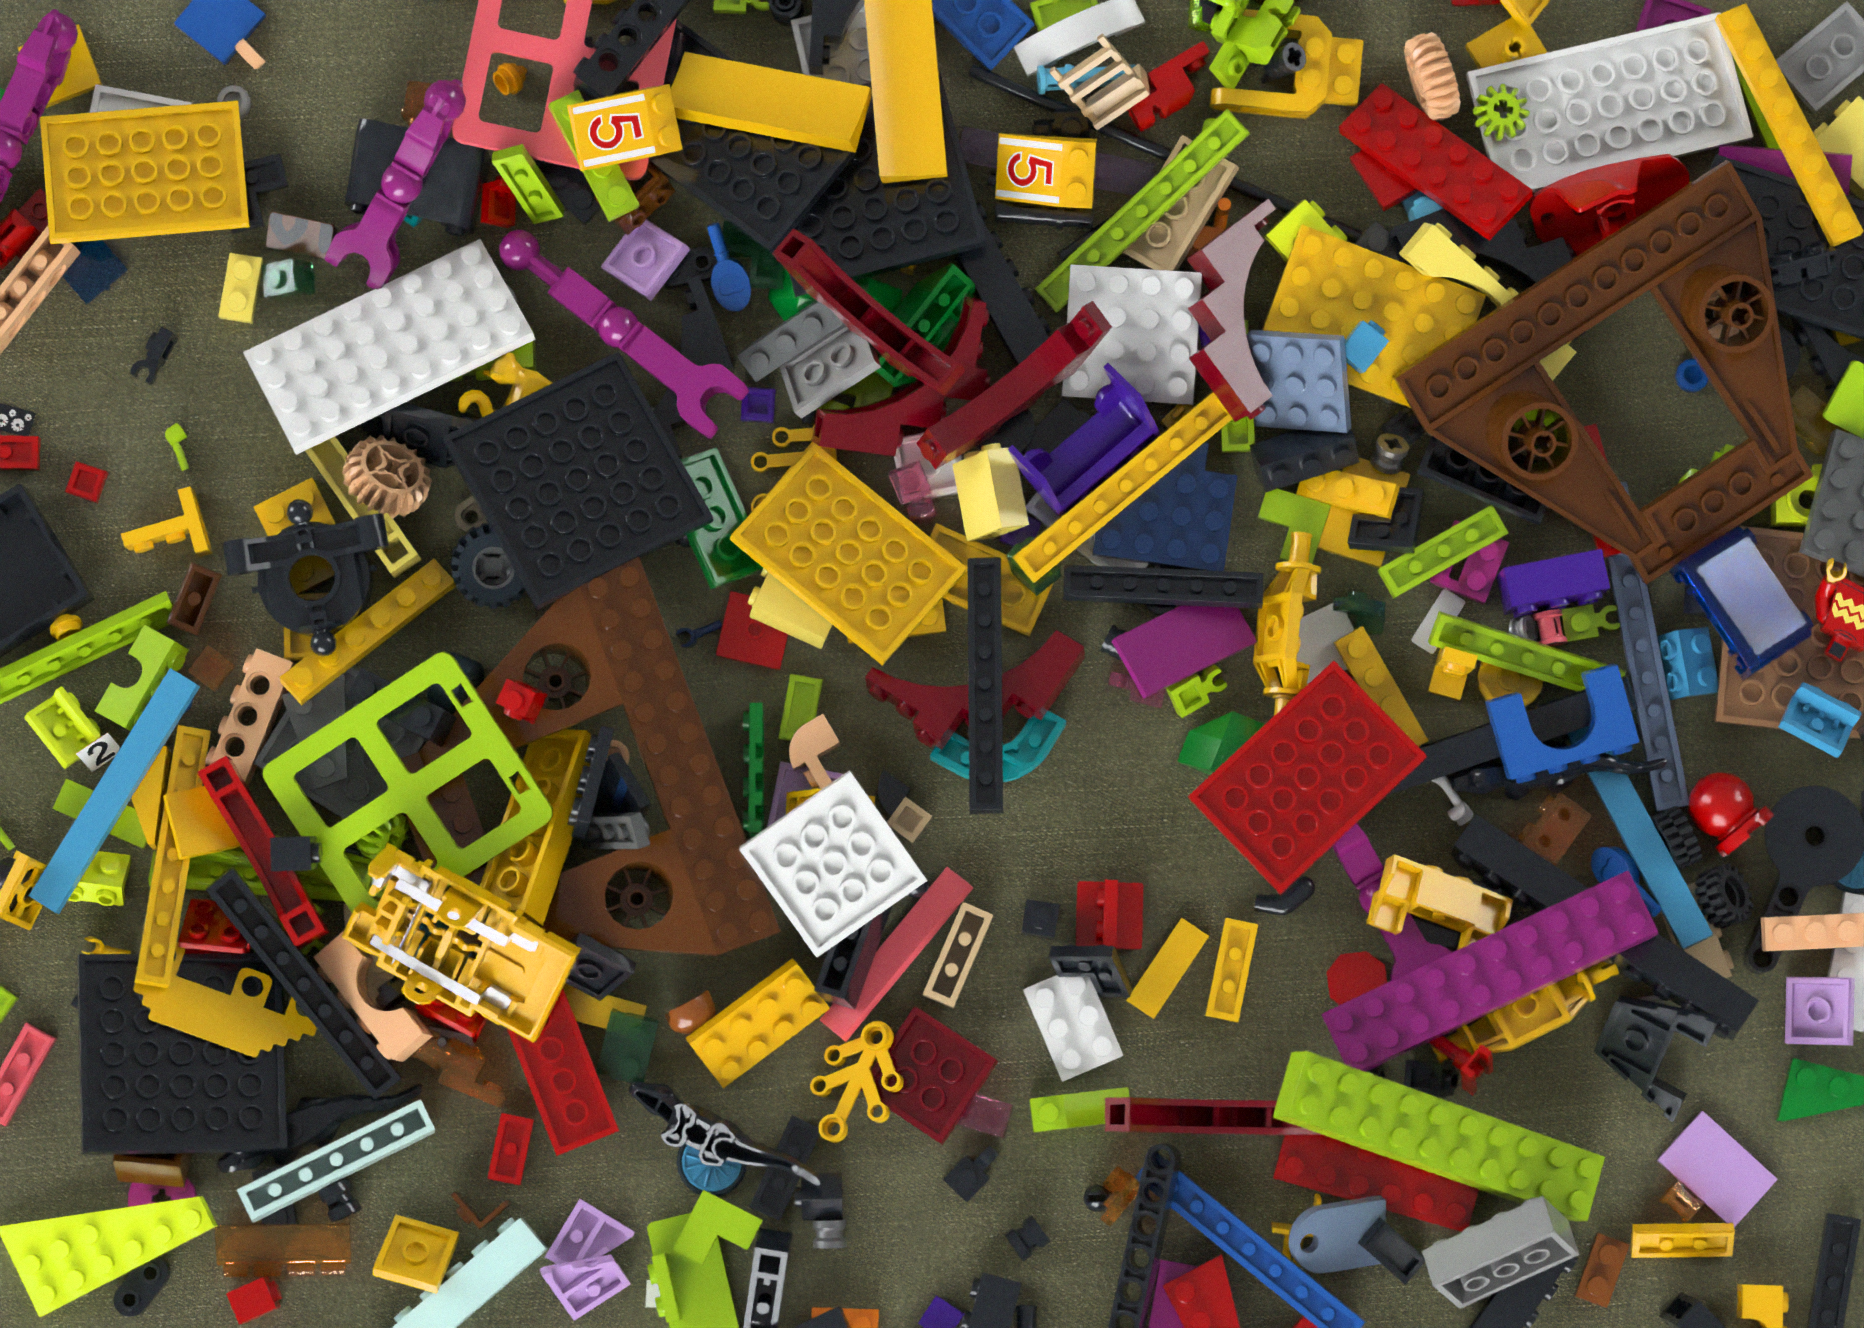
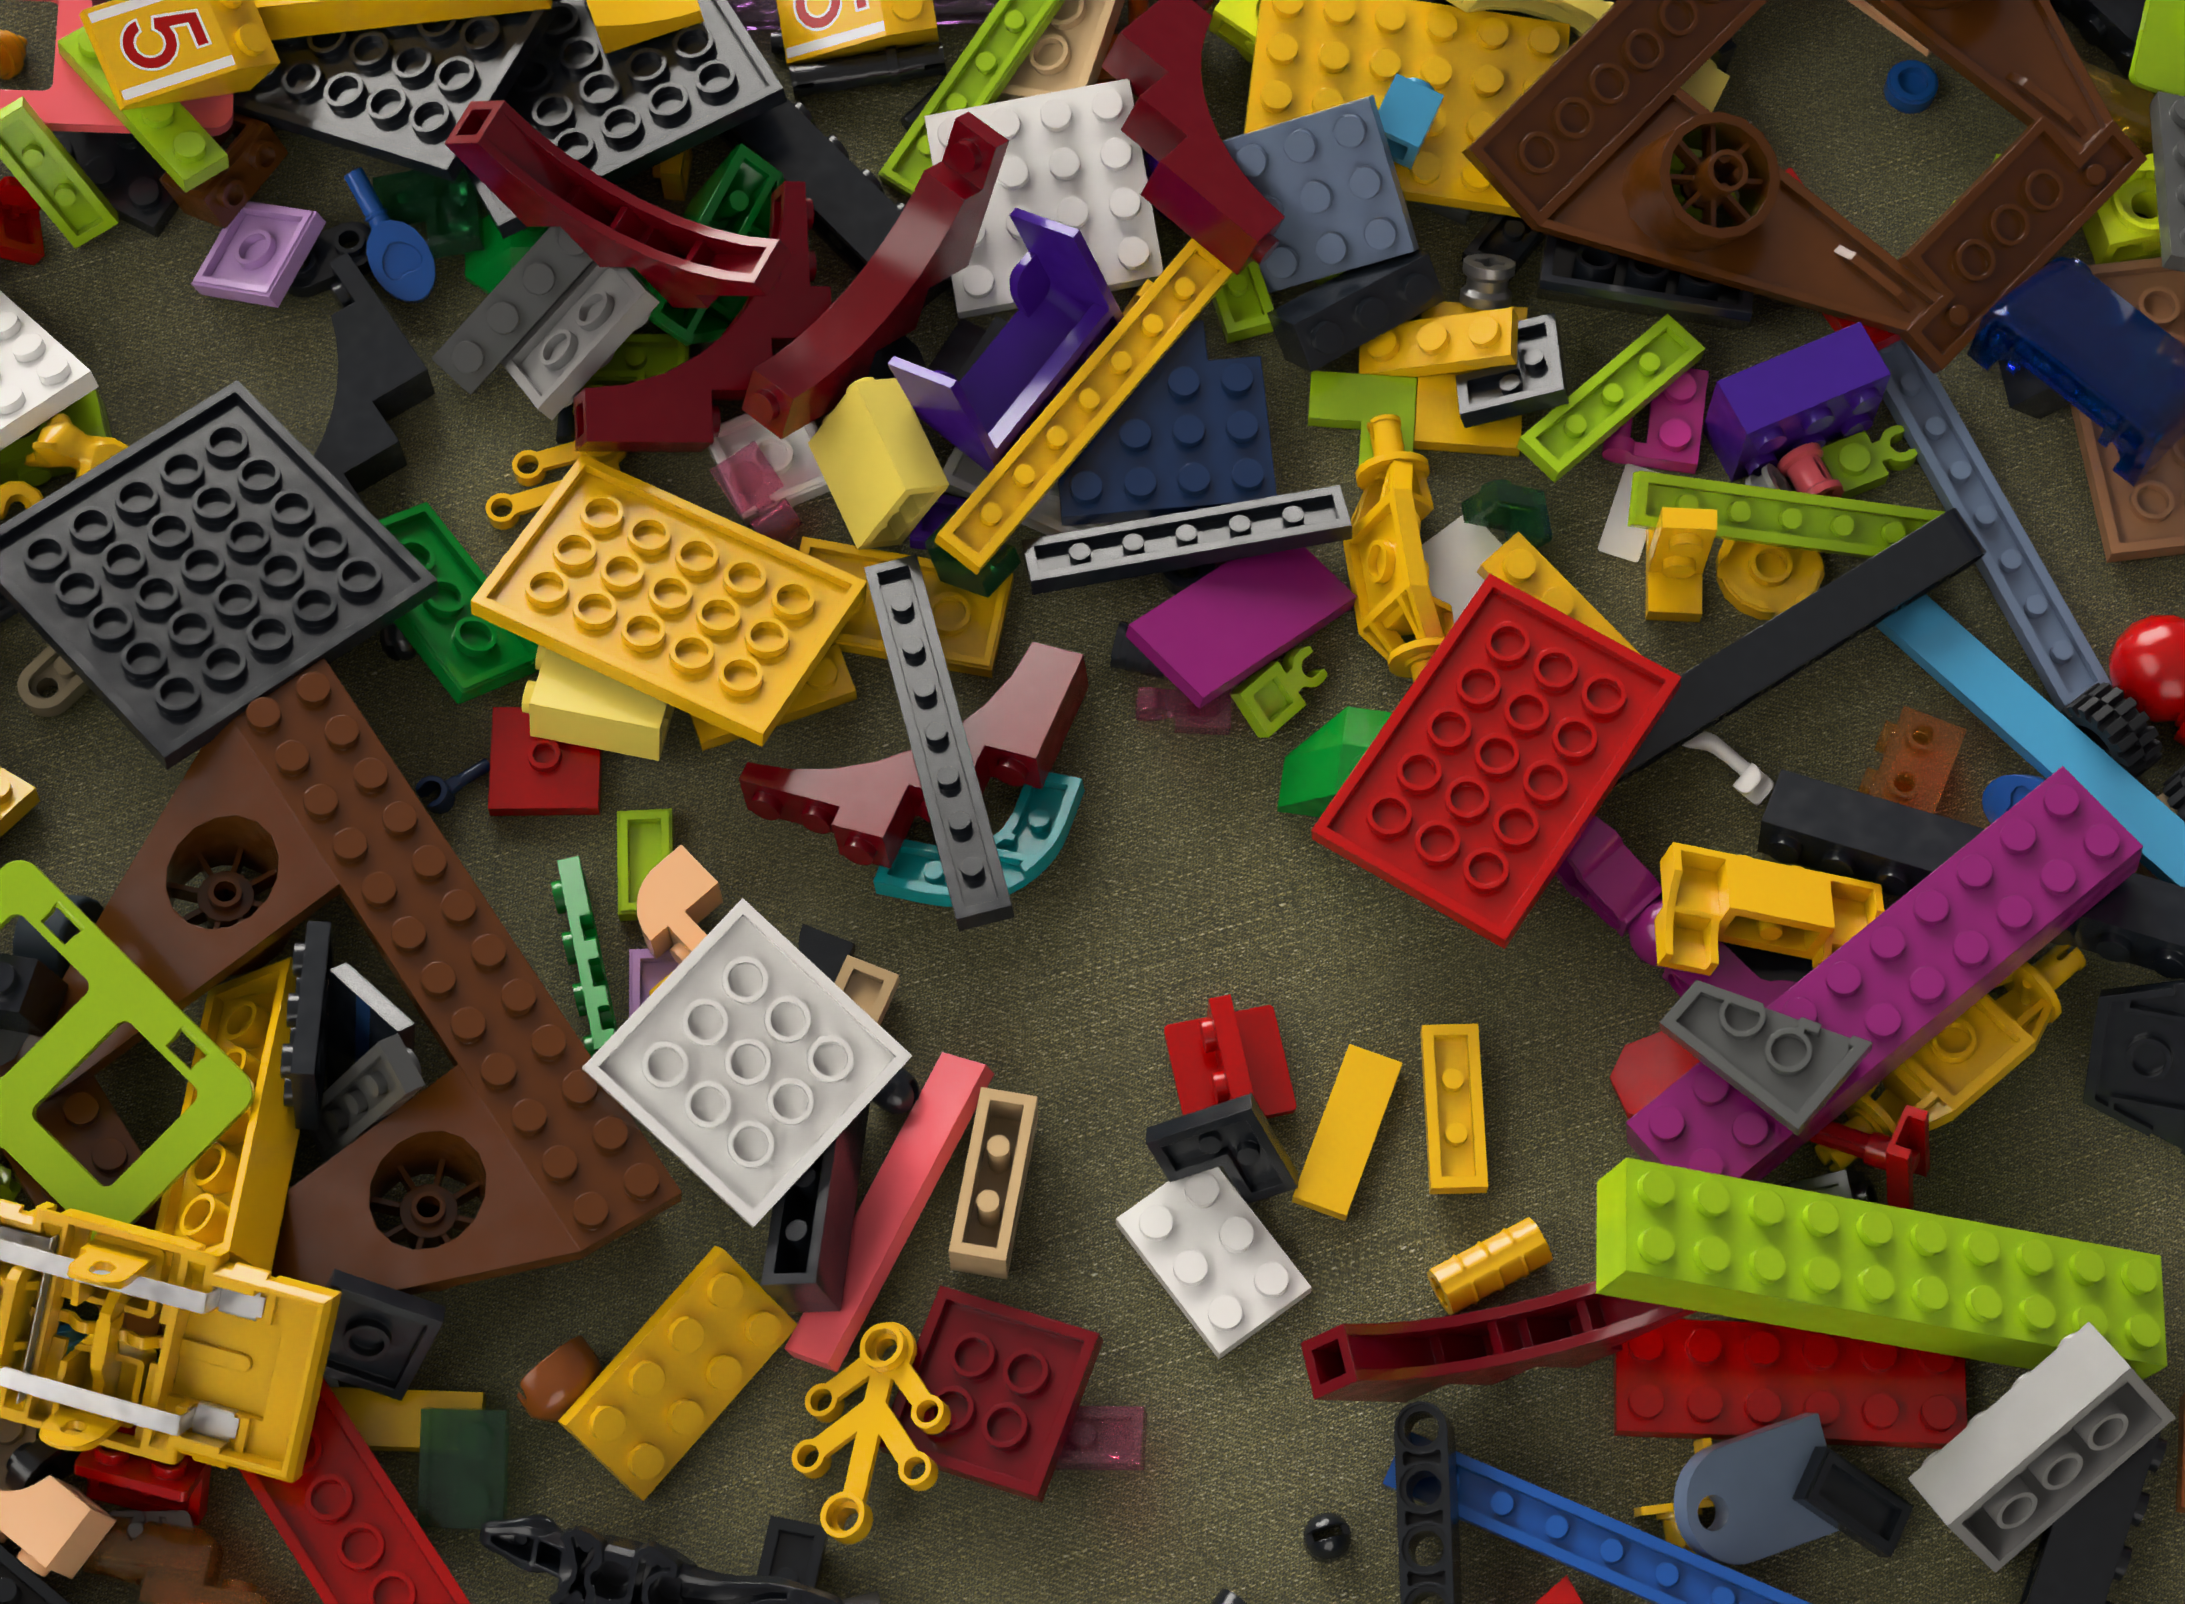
camera: 15 degrees left, 15 degrees down
black wheel [450,523,525,609] -> none
red brick [496,679,548,724] -> none
magenta piece [499,230,749,439] -> none
dark purple tile [741,387,776,423] -> none
black plate [943,1145,999,1202] -> none
black brick [1021,899,1060,940] -> none
lime slope [1029,1087,1130,1133] -> none
clear orange bracket [1100,1166,1139,1227] -> none
black arm [1254,876,1315,916] -> none
black animal [1450,740,1667,800] -> none
blue arch [1485,664,1640,783] -> none
dark azure bracket [1657,627,1718,700] -> none
none -> yellow axle [1427,1217,1553,1315]
none -> dark grey wing [1659,980,1873,1136]

